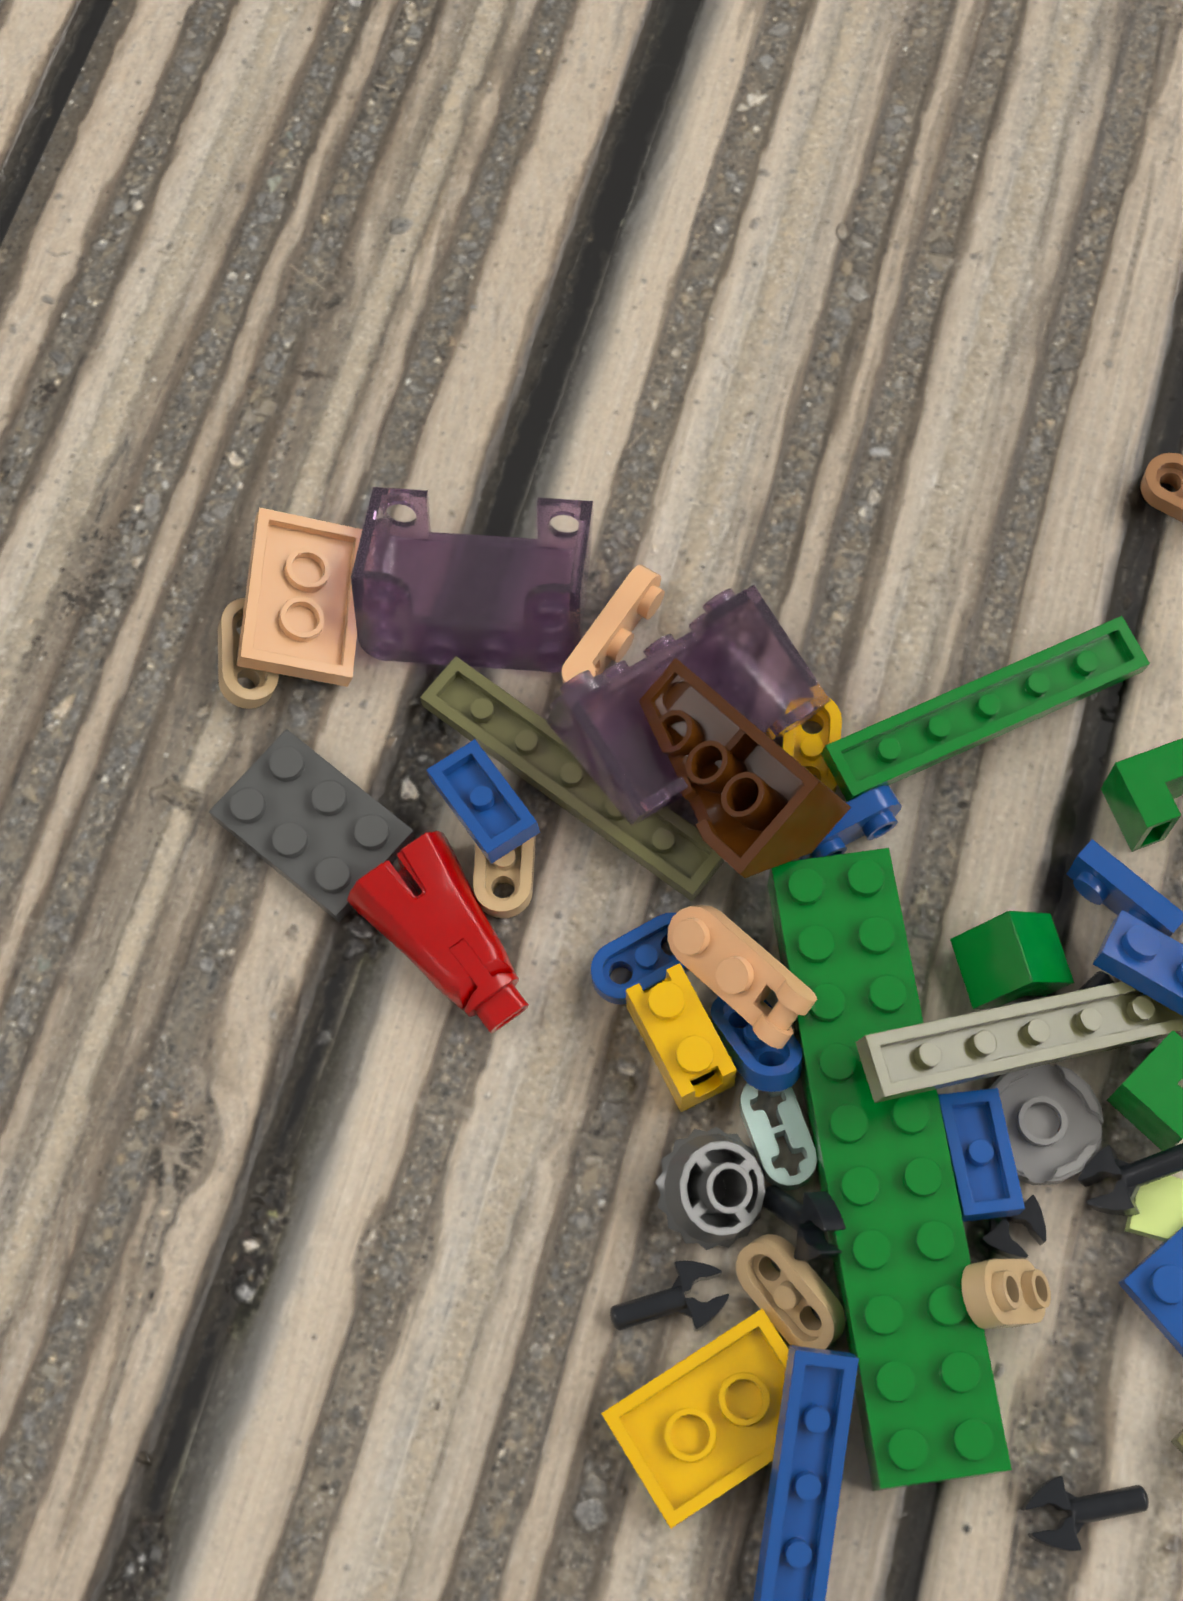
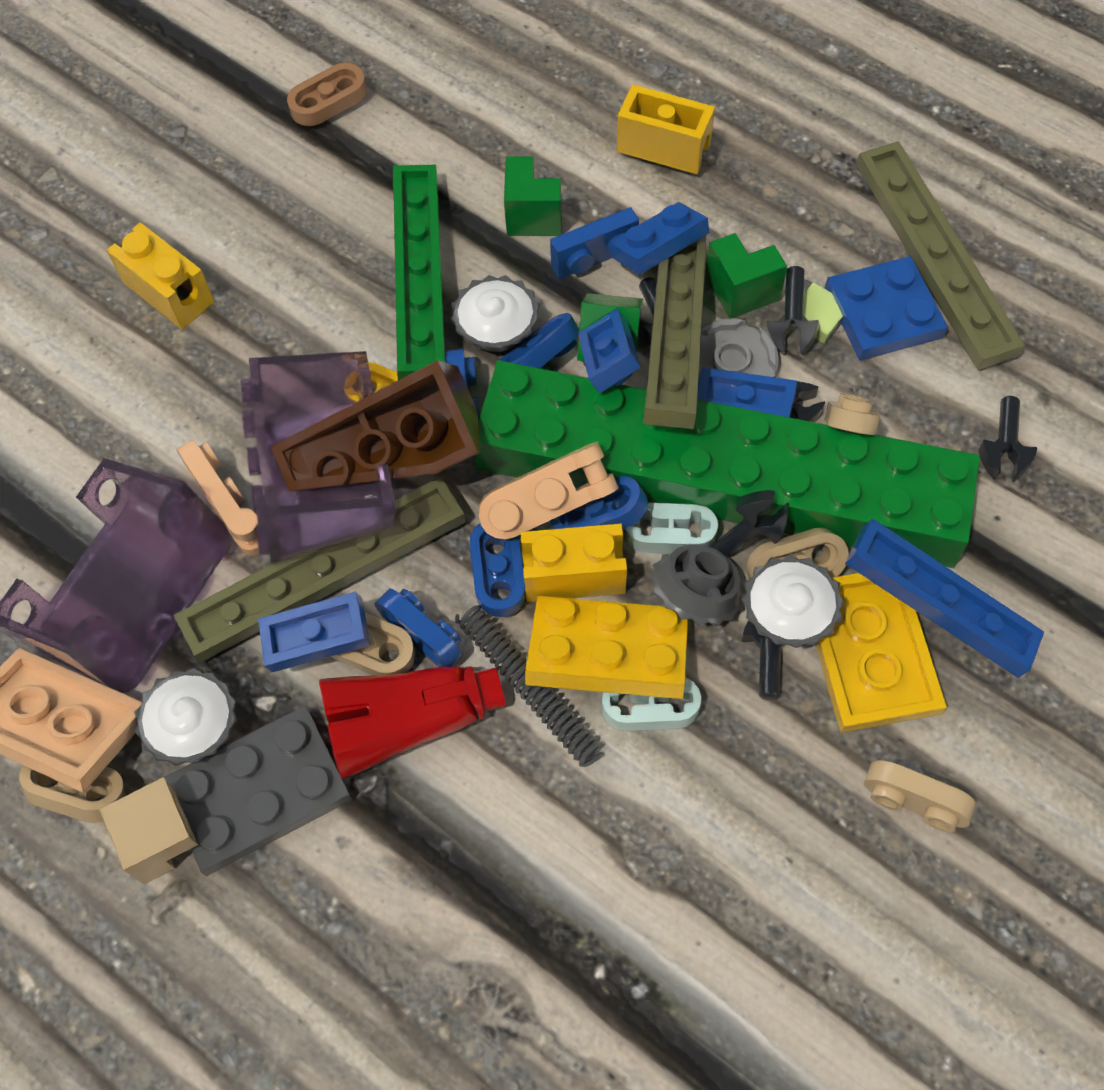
camera: 70 degrees left, 5 degrees down
none -> tan piece [99,777,198,885]
none -> yellow brick [106,222,215,330]
none -> white piece [134,667,237,766]
none -> blue plate [374,588,462,667]
none -> white piece [450,275,540,351]
none -> dark grey piece [455,605,603,767]
none -> blue plate [500,313,579,369]
none -> yellow plate [525,596,688,699]
none -> blue plate [578,308,641,394]
none -> light aqua beam [602,677,701,731]
none -> white piece [742,554,845,648]
none -> tan plate [864,760,976,832]

